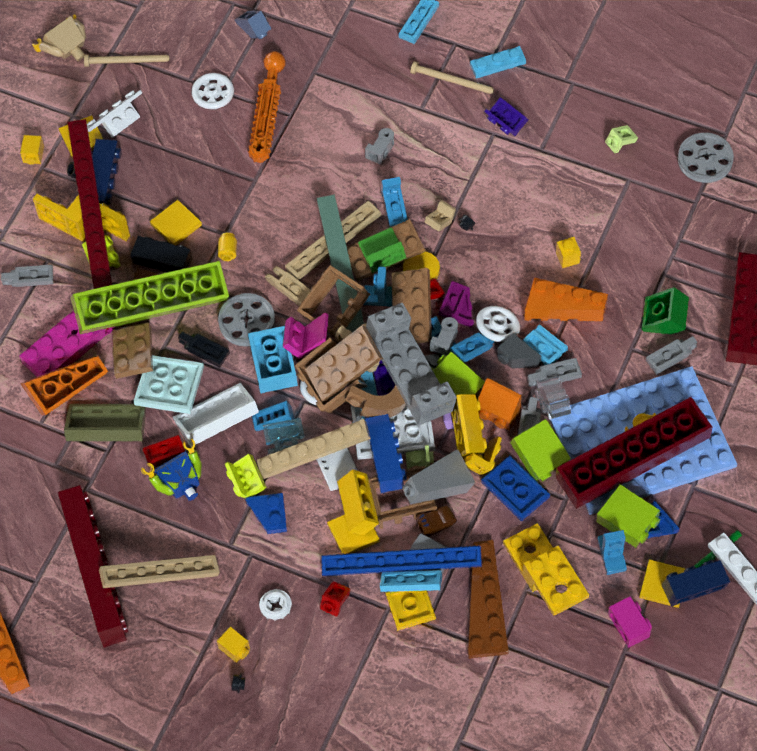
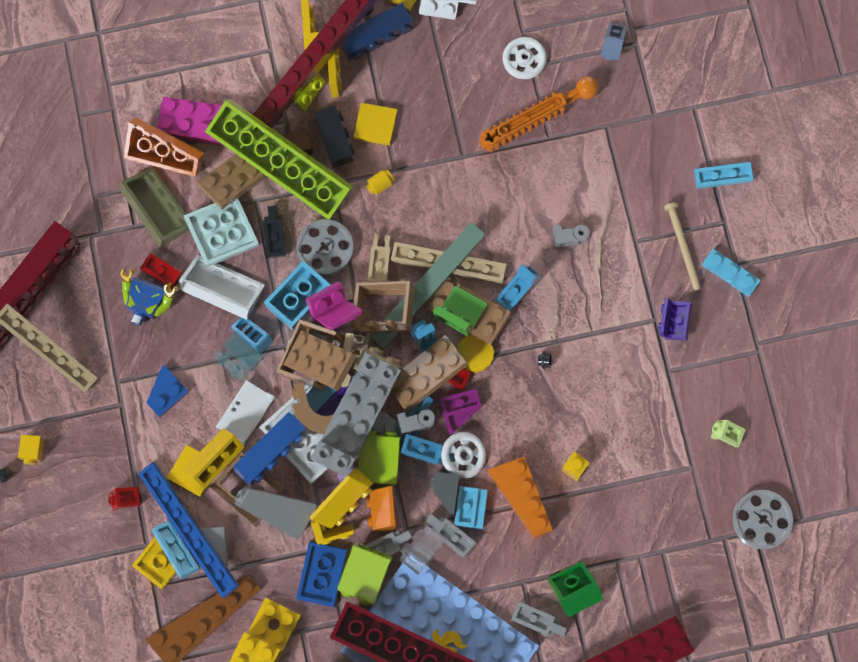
camera: 55 degrees right, 15 degrees up
light grey hinge [1,265,54,287] -> none
neon yellow bracket [225,454,267,498] -> none
tan plate [257,419,371,479] -> none
white gear [259,589,292,621] -> none
yellowish green bracket [406,445,434,470] -> none
reddish brown leg [417,505,457,537] -> none
tan bracket [425,200,456,231] -> none

